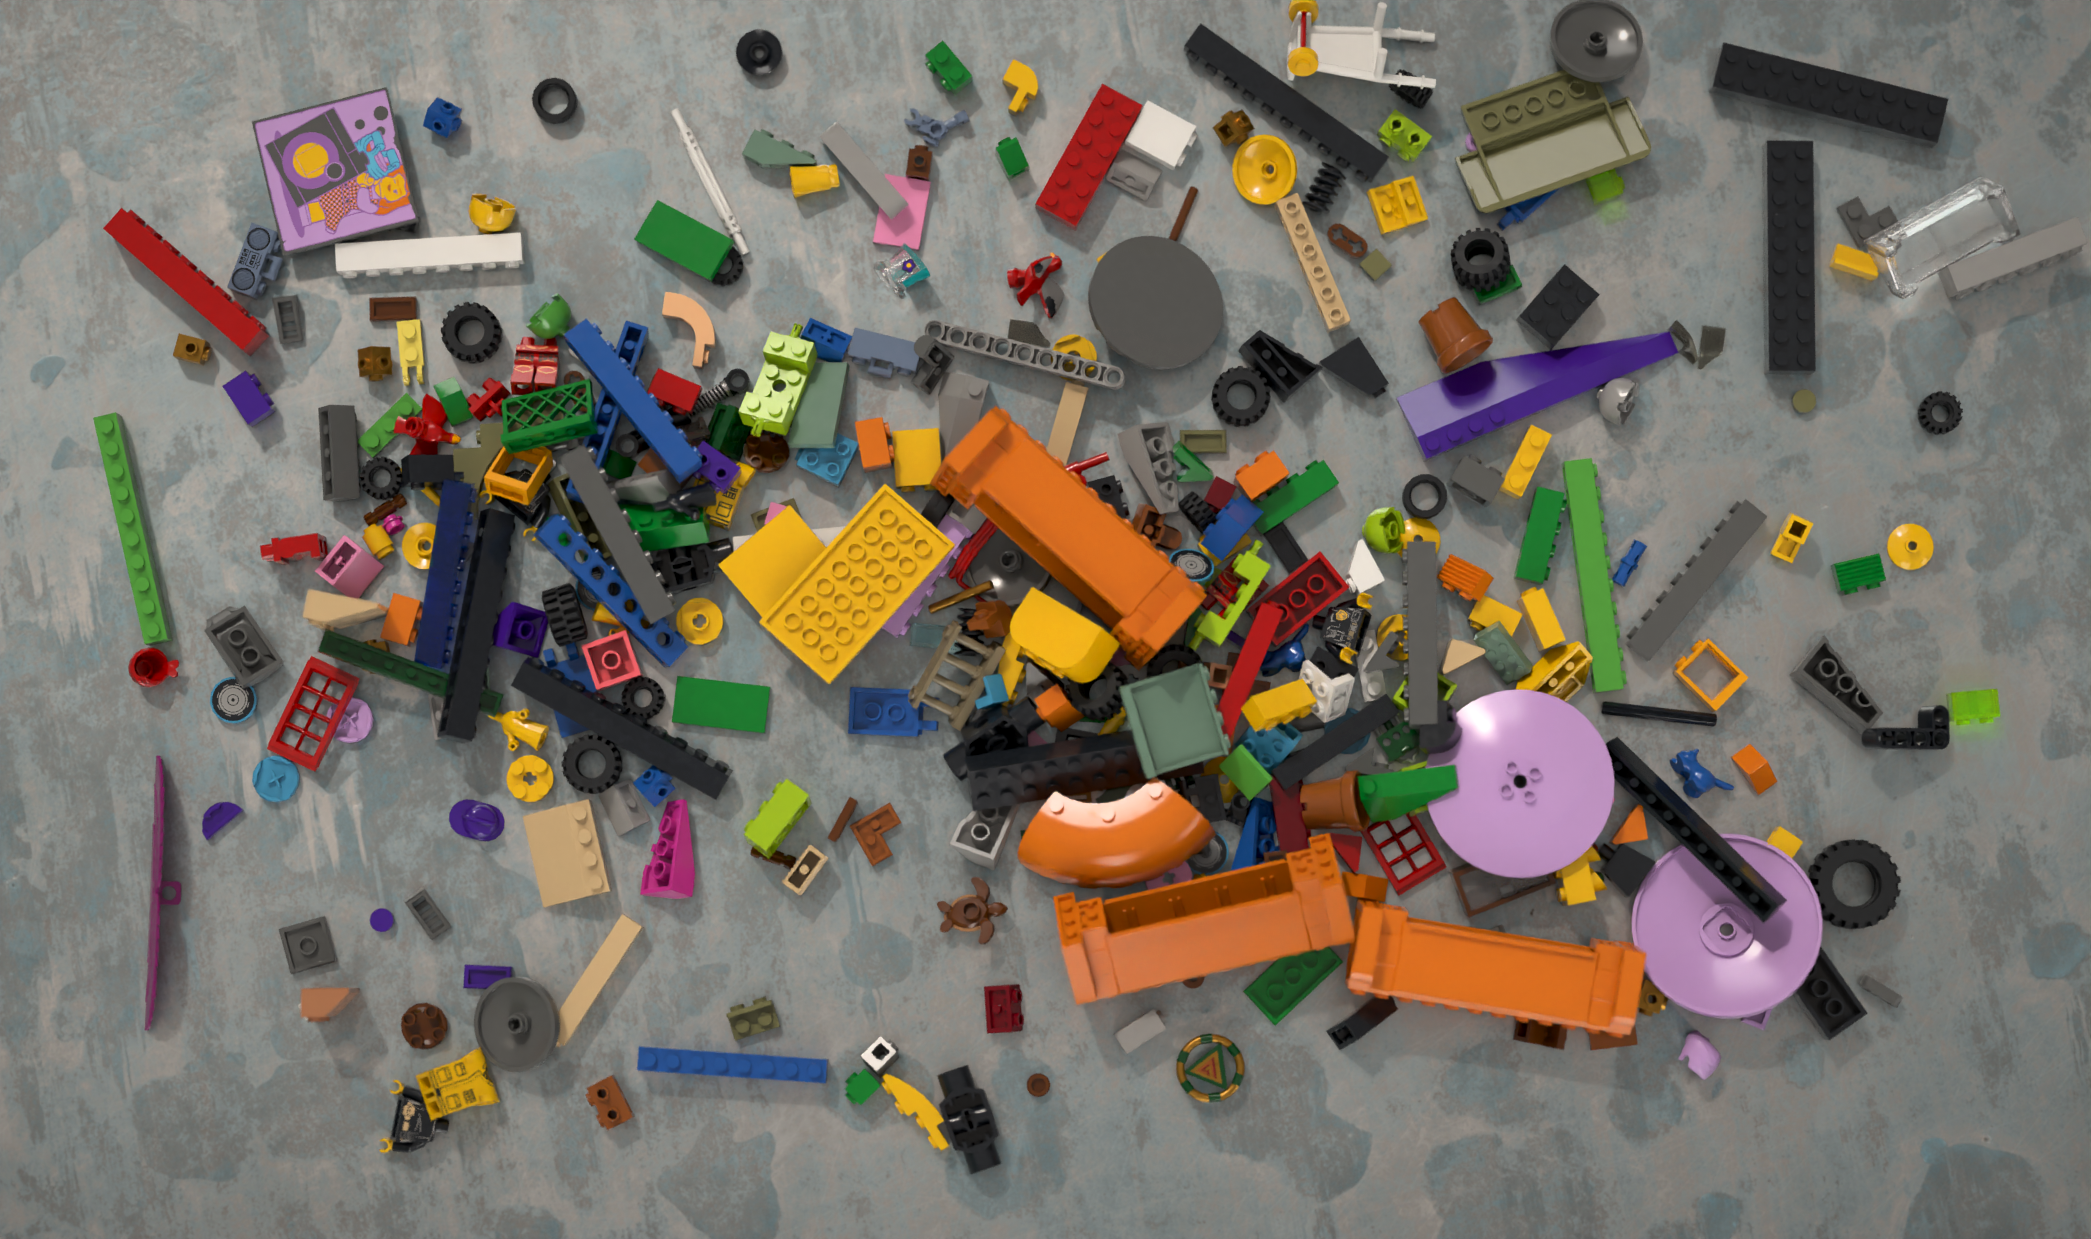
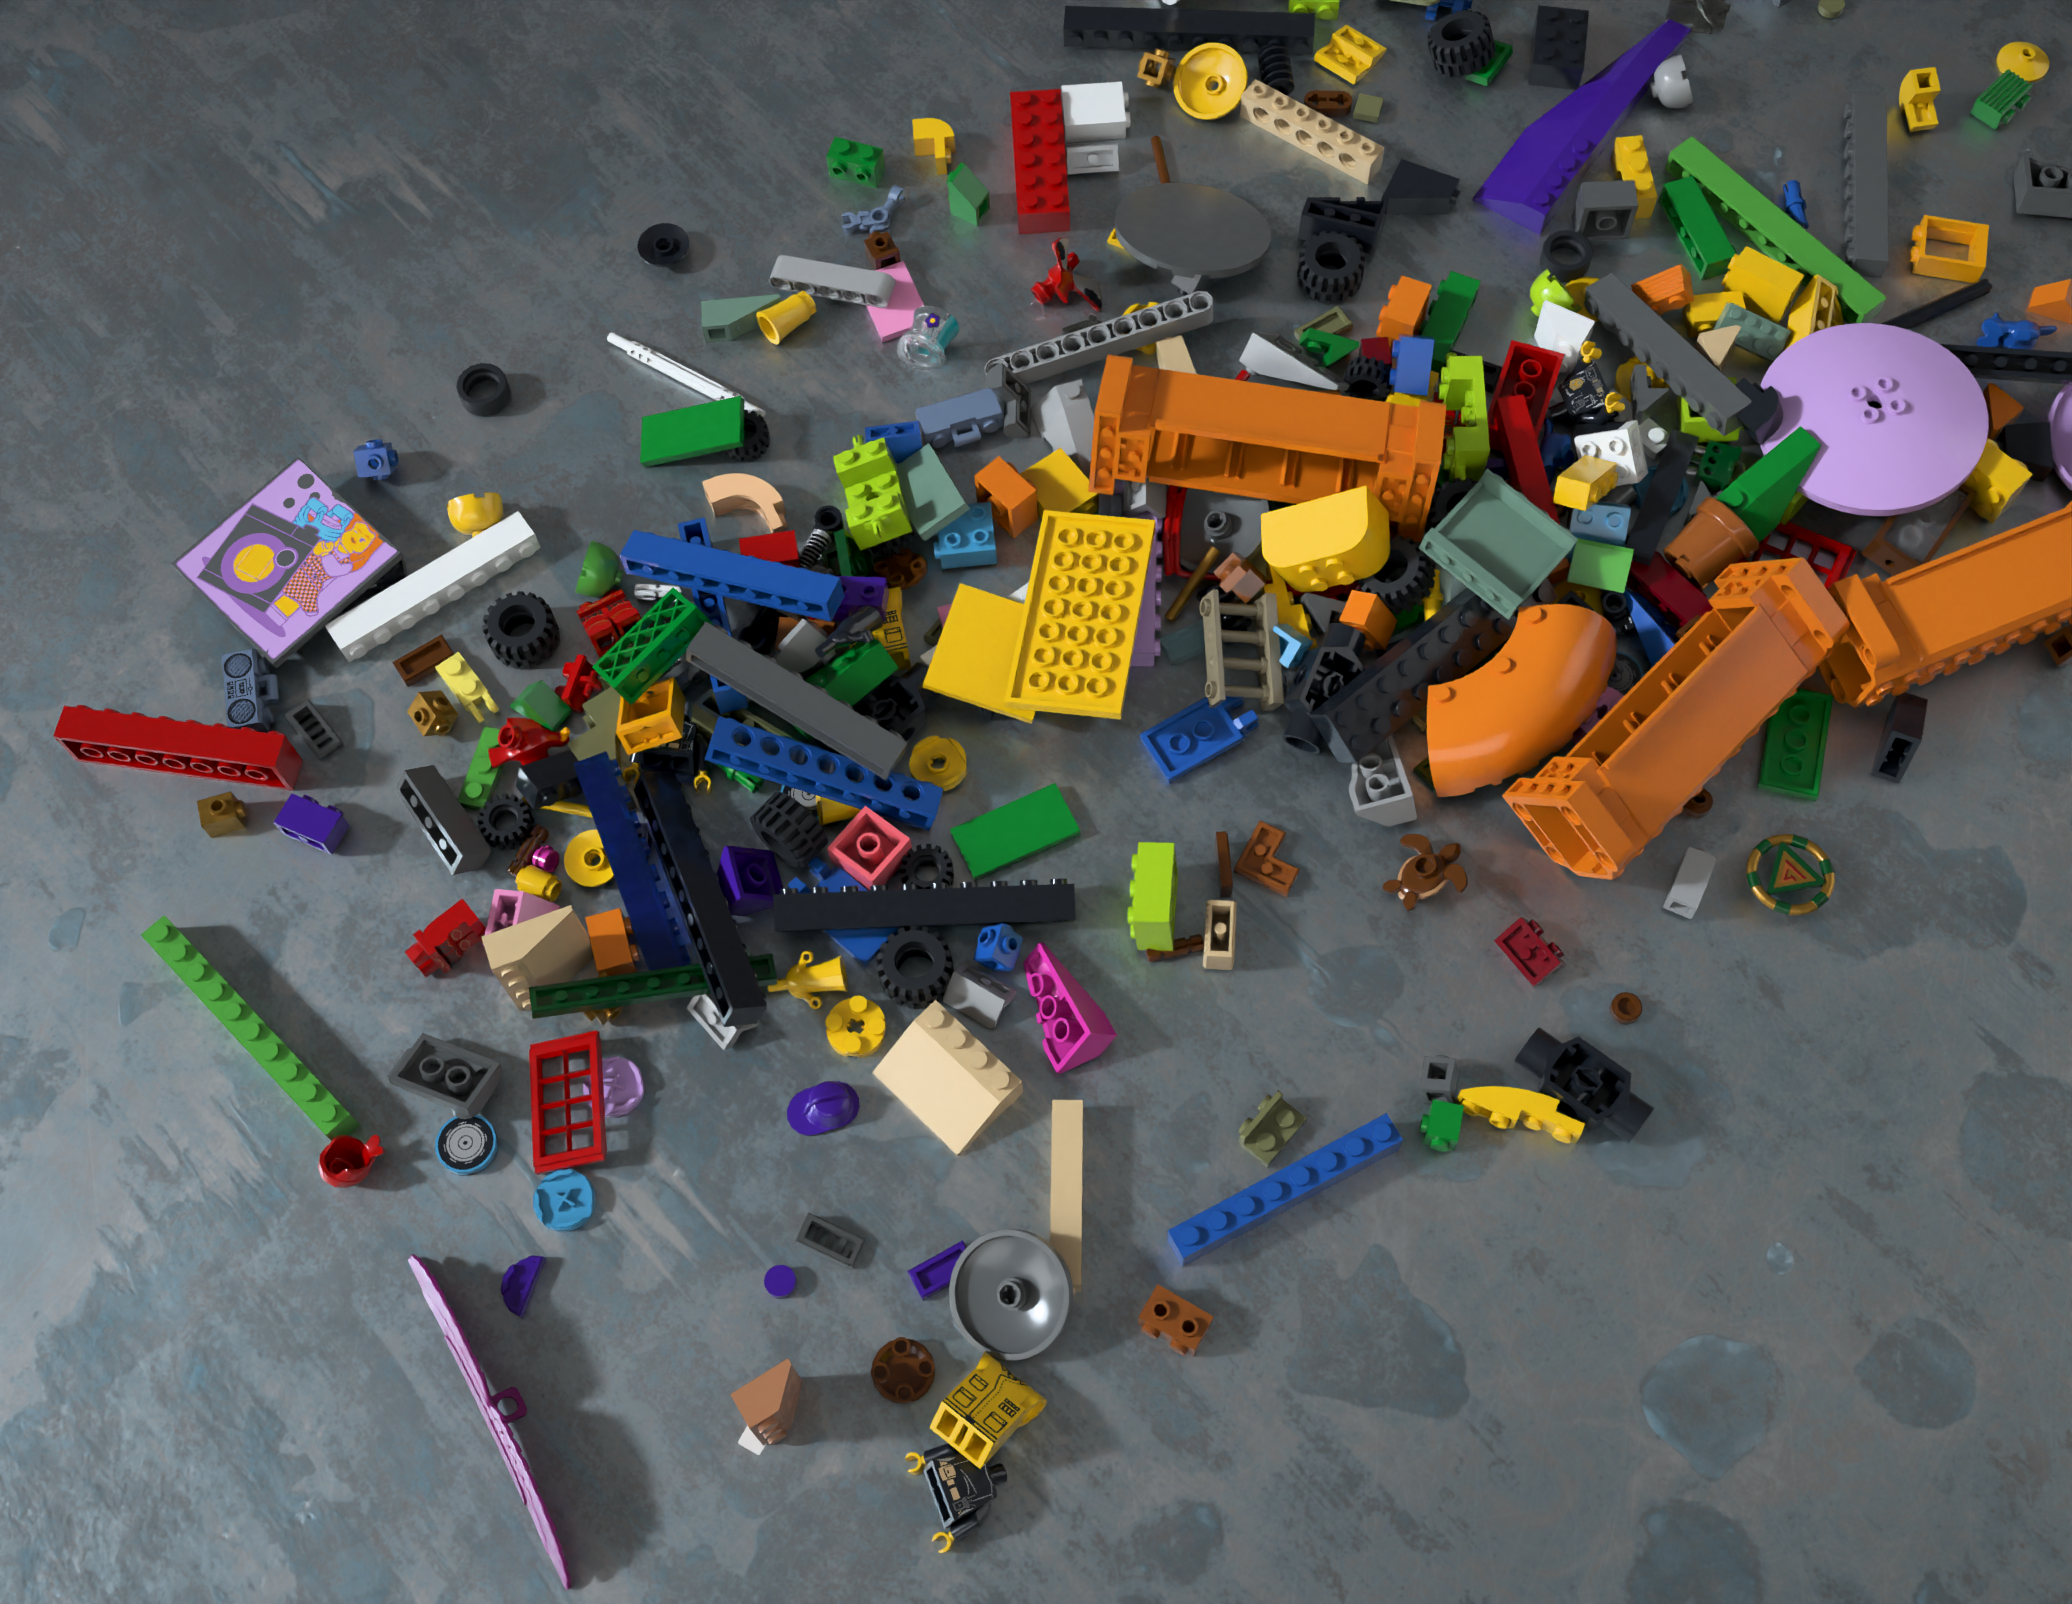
camera: 25 degrees left, 20 degrees down
dark grey tile [279,916,337,974] -> none
dark orange piece [1418,297,1493,373] -> none

